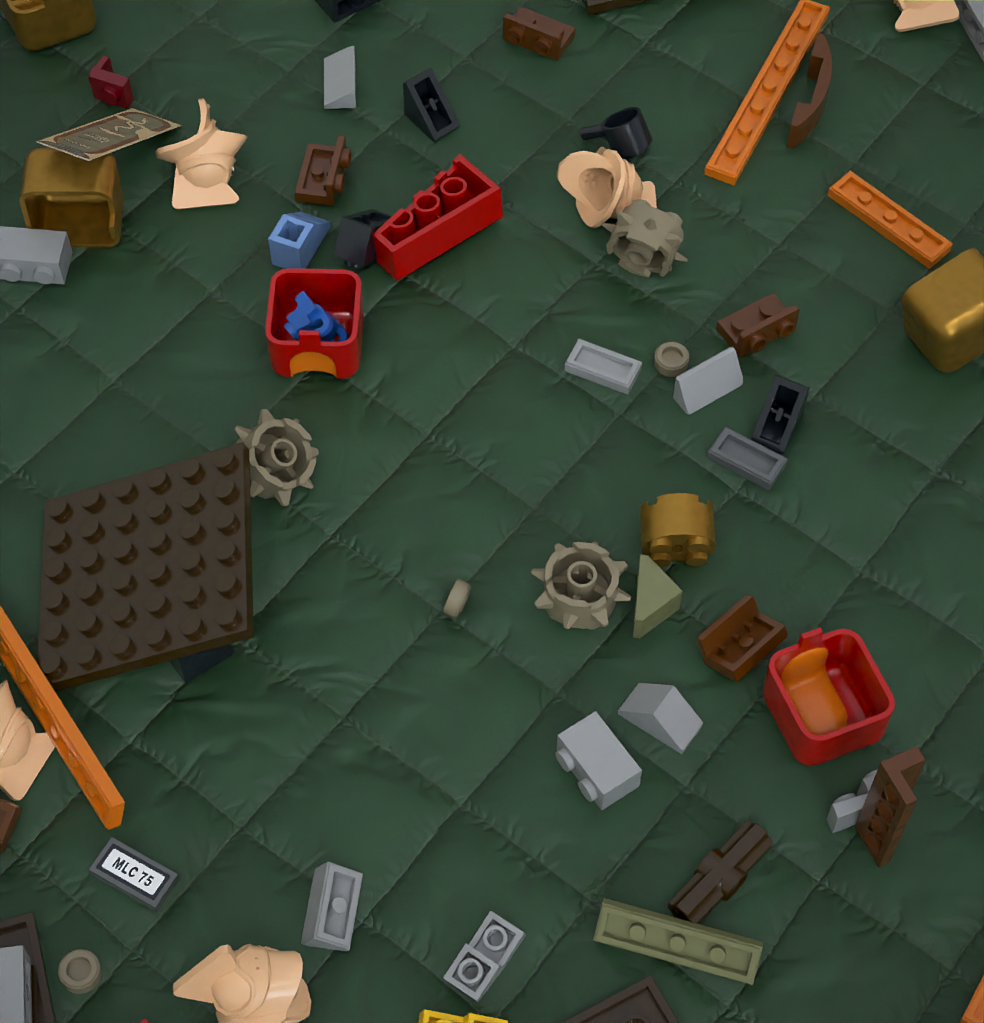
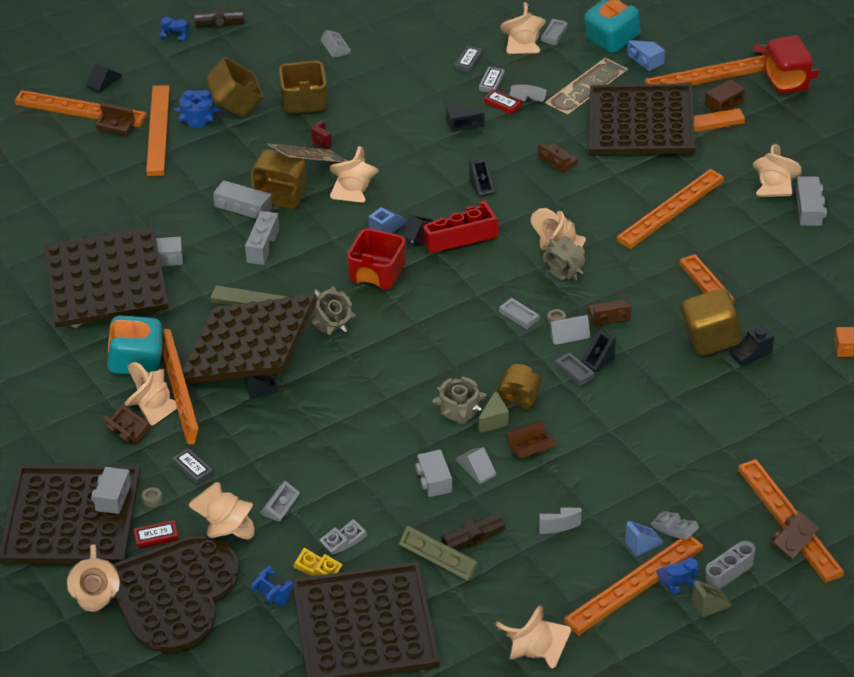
camera: 20 degrees right, 15 degrees down
blue piece [284,292,349,342] -> none
reddish brown bracket [294,135,352,206] -> none
light grey slope [324,46,356,109] -> none
dark tan tile [443,579,471,618] -> none
black piece [580,107,653,159] -> none
red piece [762,627,895,766] -> none
reddish brown slope [787,33,832,148] -> none
reddish brown fence [855,746,925,868] -> none
none -> olive tile [210,285,287,305]
none -> light grey arch [245,211,280,265]

